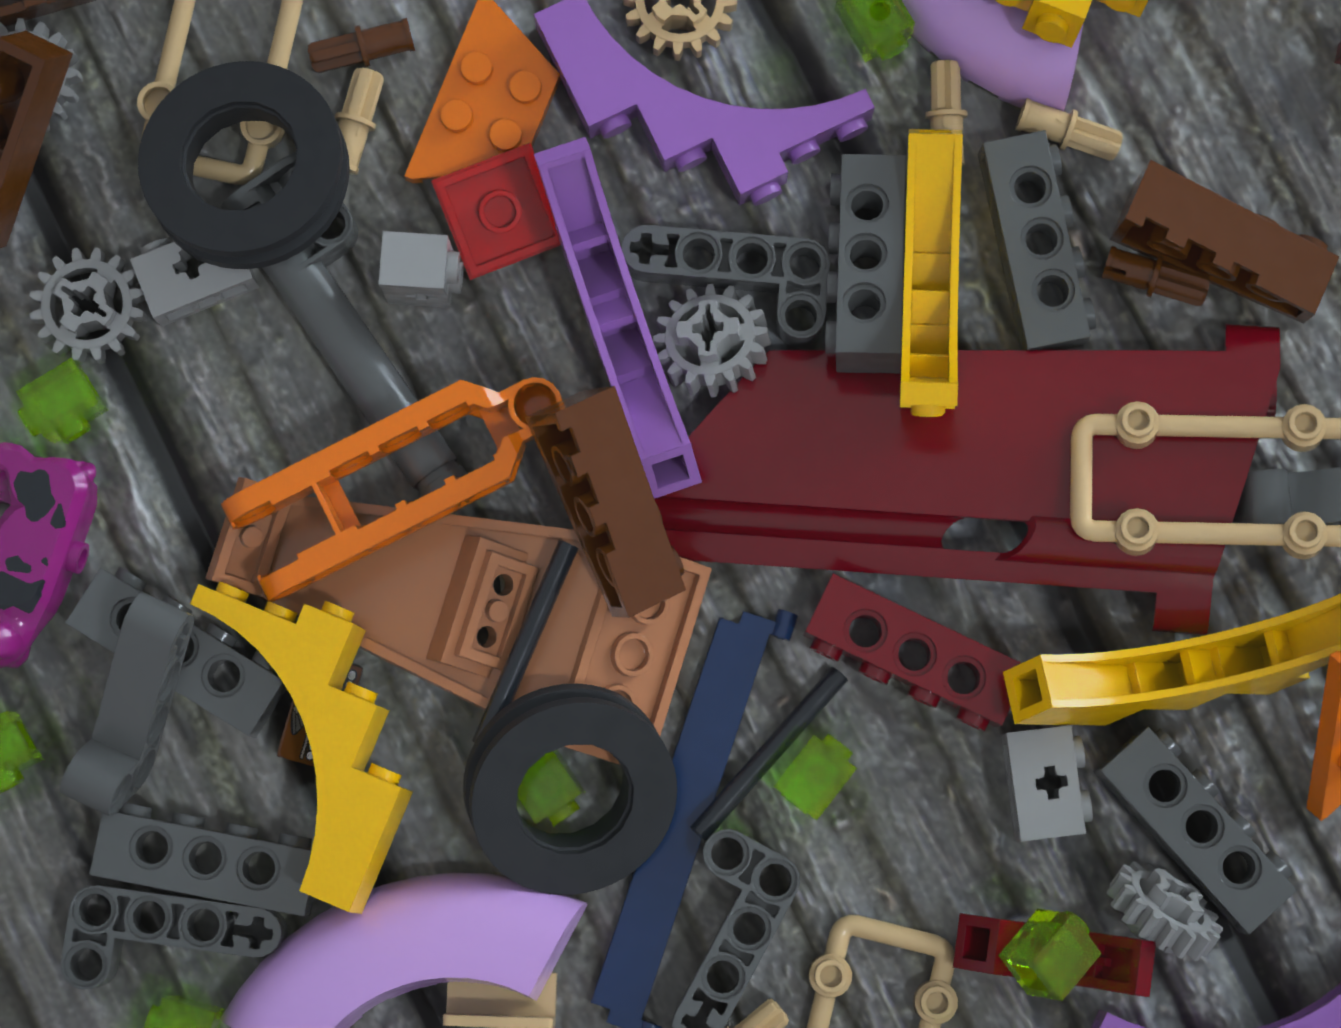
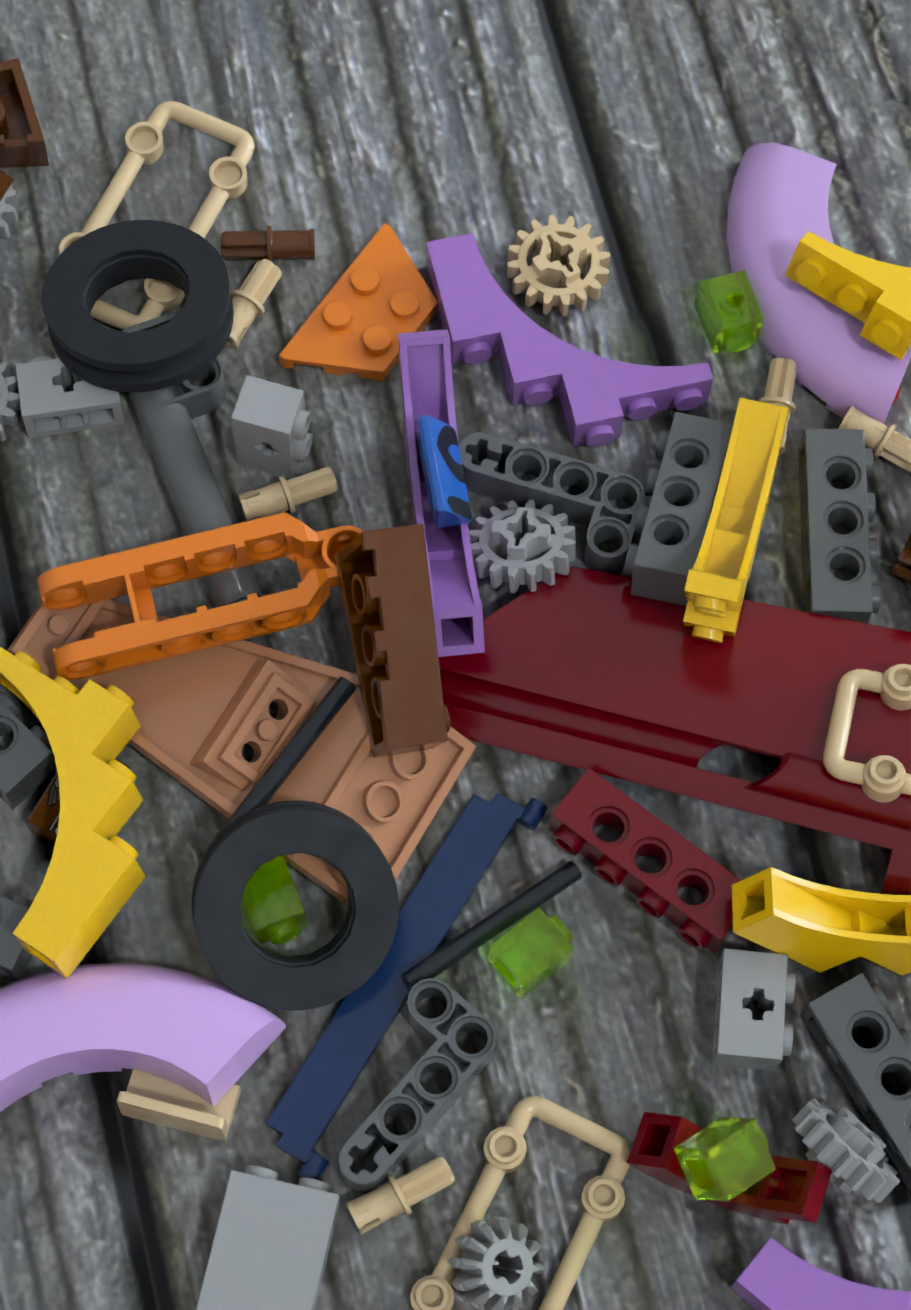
camera: 10 degrees right, 15 degrees down
red tile [431,143,561,280] -> none
none -> tan axle [238,467,338,521]
none -> blue slope [417,415,472,528]

